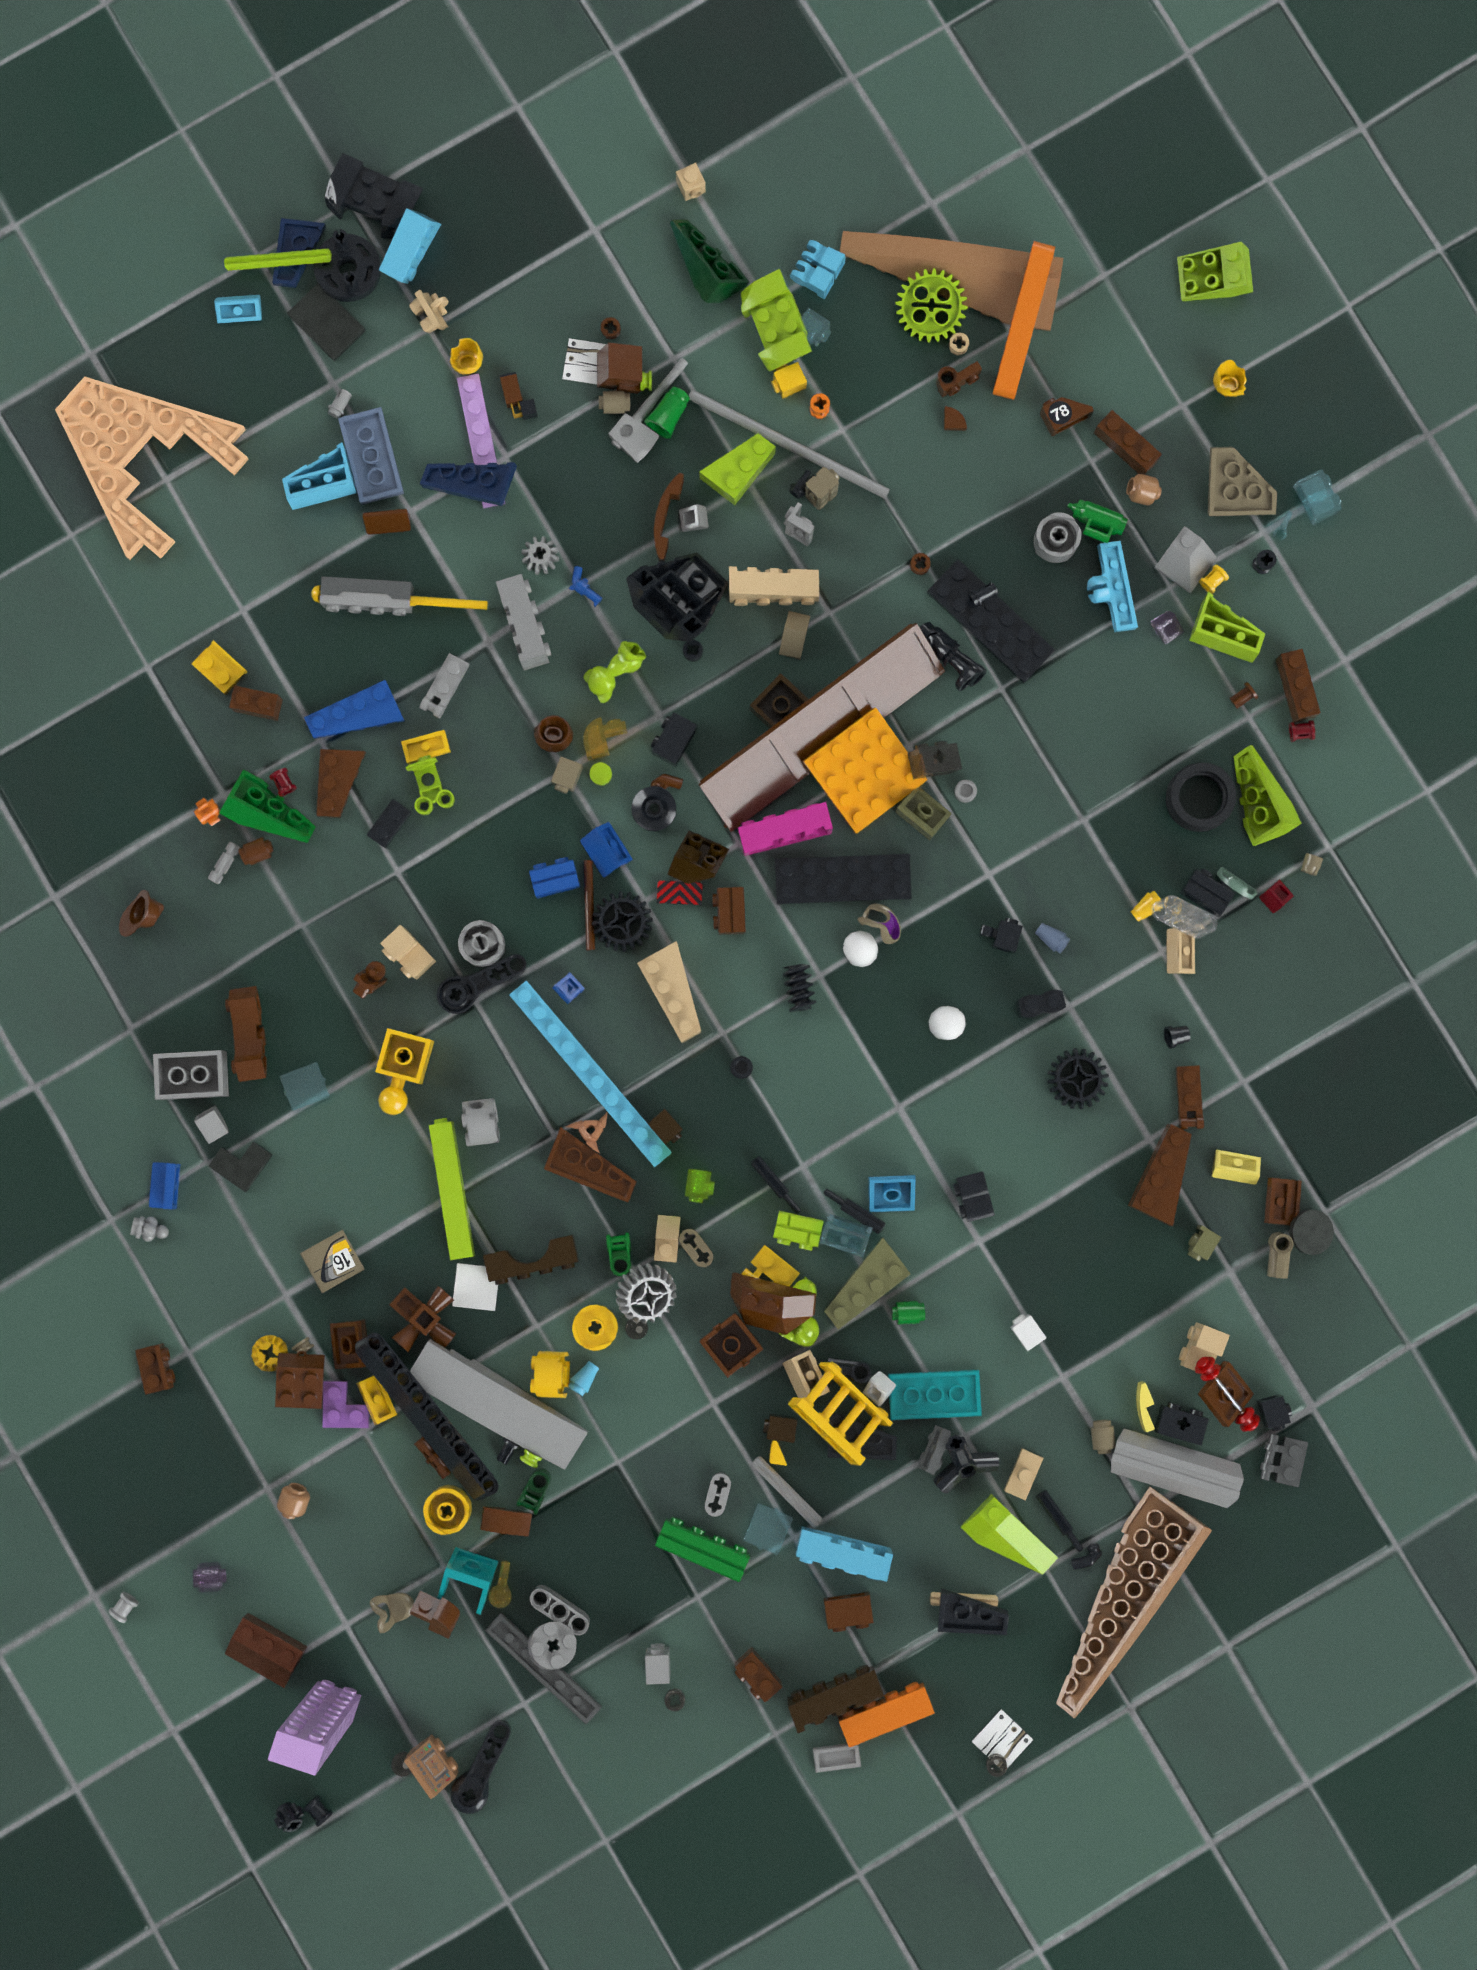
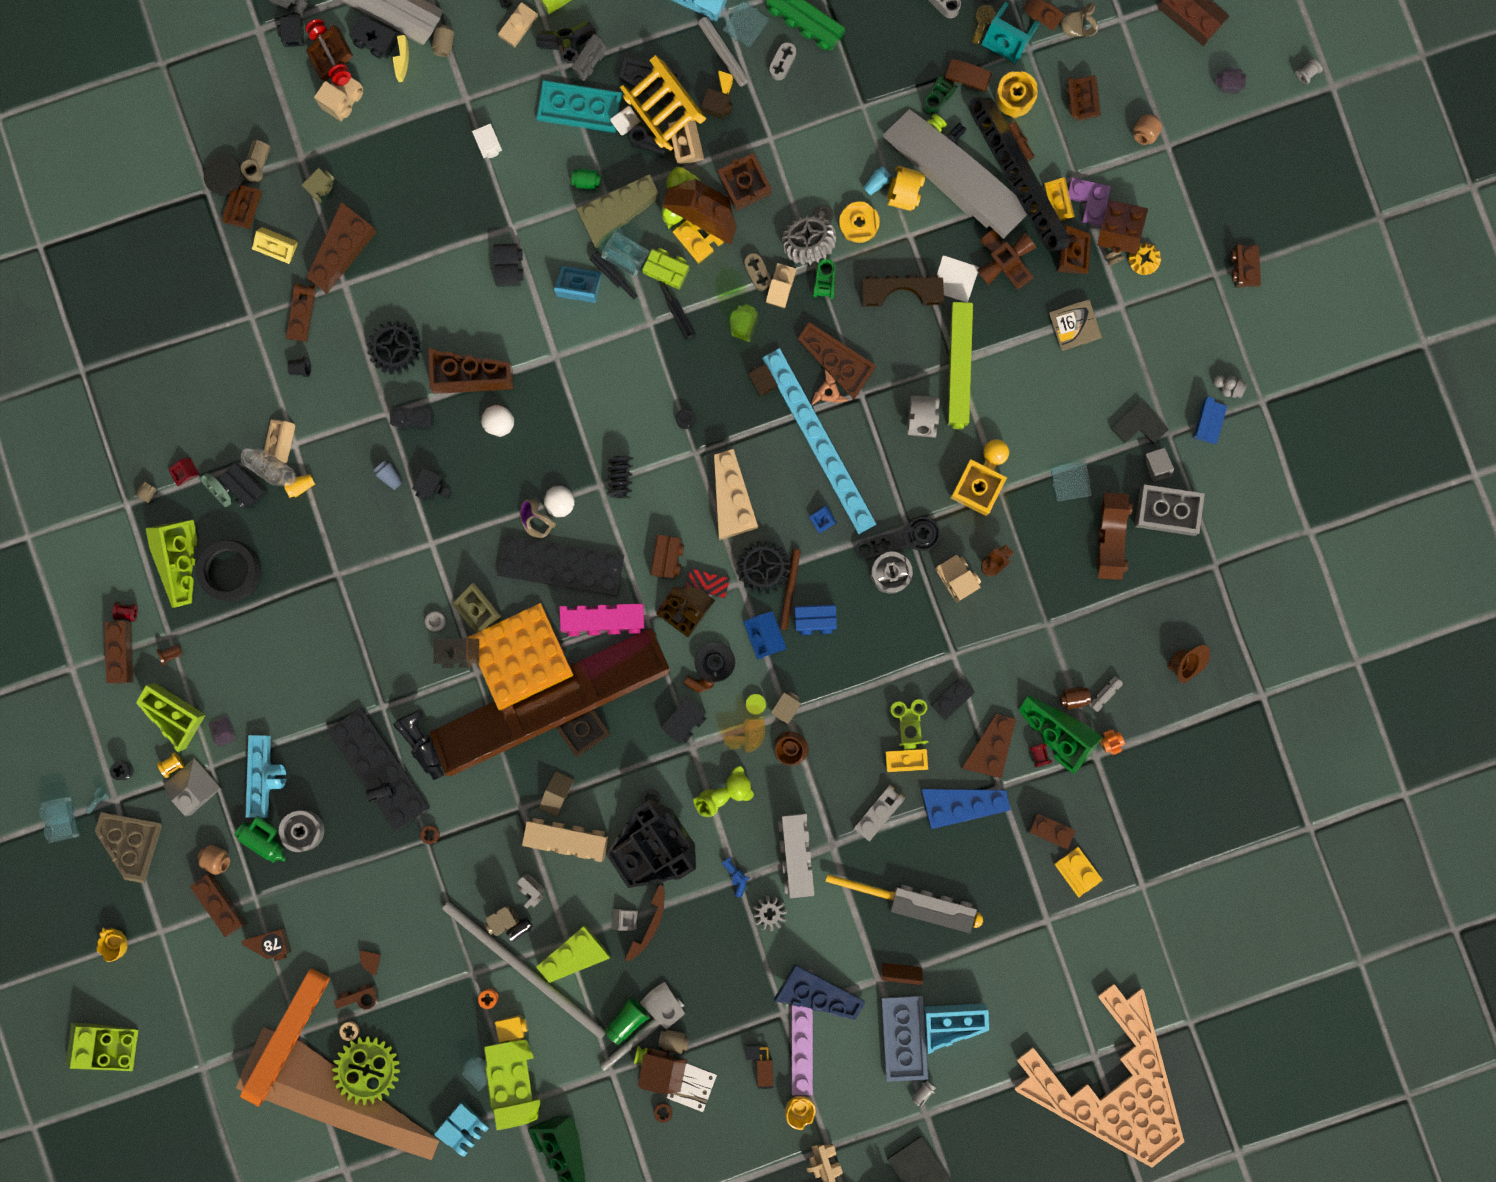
camera: 170 degrees left, 0 degrees up
none -> reddish brown wedge [429,348,514,394]
none -> reddish brown bracket [1066,75,1101,121]

